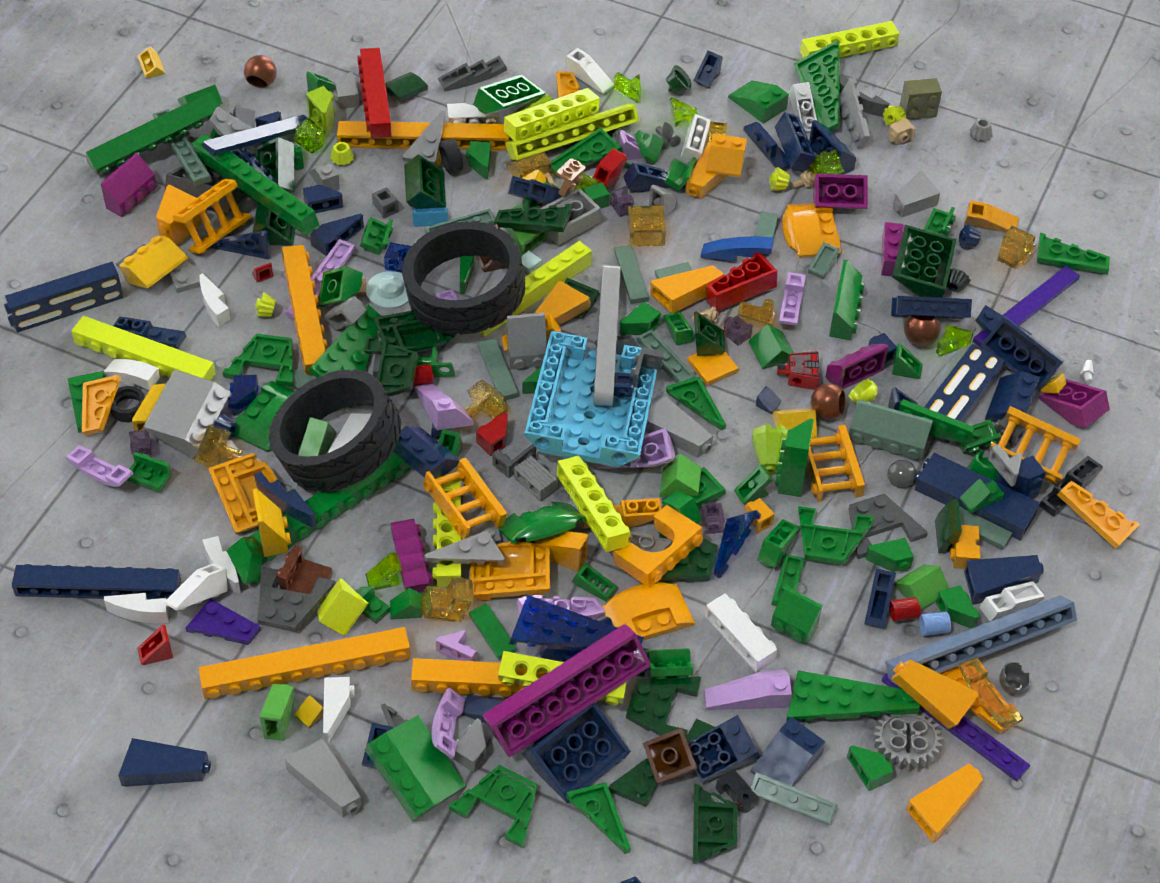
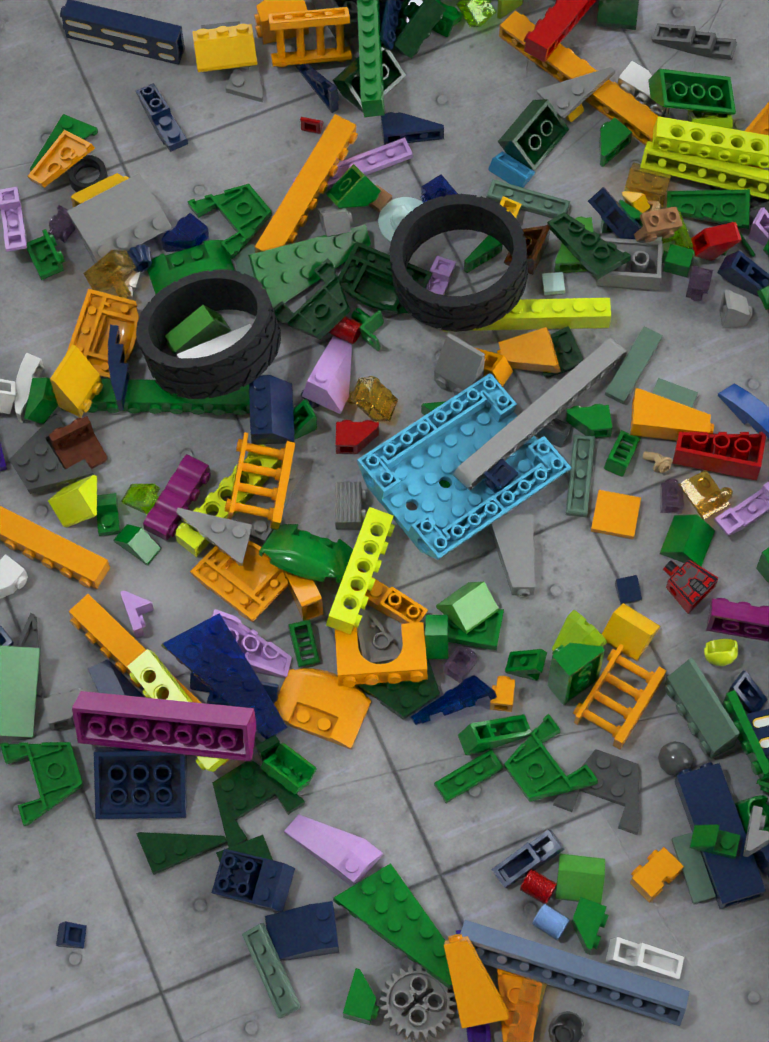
camera: 45 degrees right, 15 degrees up
neon yellow brick [71,316,216,381] -> none
white slope [104,359,160,390] -> none
white slope [199,273,231,327] -> none
neon yellow piece [255,292,276,317] -> none
dark blue slope [303,185,343,214] -> none
light grey slope [309,163,340,190] -> none
neon yellow piece [330,142,354,165] -> none
green bracket [360,217,394,255] -> none
dark grey brick [372,187,399,219] -> none
clear yellow brick [421,577,474,623] -> none
lavender slope [432,687,465,759] -> none
black tyre [439,139,463,174] -> none
green tile [469,603,517,660] -> none
sand green tile [478,338,518,401] -> none
dark grey bracket [492,444,536,478] -> none
green wing [566,782,631,854] -> none
lavender wedge [596,428,676,469] -> none
clear yellow brick [627,205,666,246] -> none
dark grey bracket [630,347,664,387] -> none
reddish brown slope [643,727,697,784] -> none
green wing [666,377,726,430] -> none
dark green wing [692,784,738,864] -> none
dark green slope [694,311,725,356] -> none
white brick [705,593,777,673] -> none
black leg [715,769,755,813] -> none
green slope [771,586,823,645] -> none
copper helmet [810,383,846,420] -> none
green slope [865,538,914,572] -> none
dark green slope [935,499,962,553] -> none
dark blue slope [964,555,1044,605] -> none

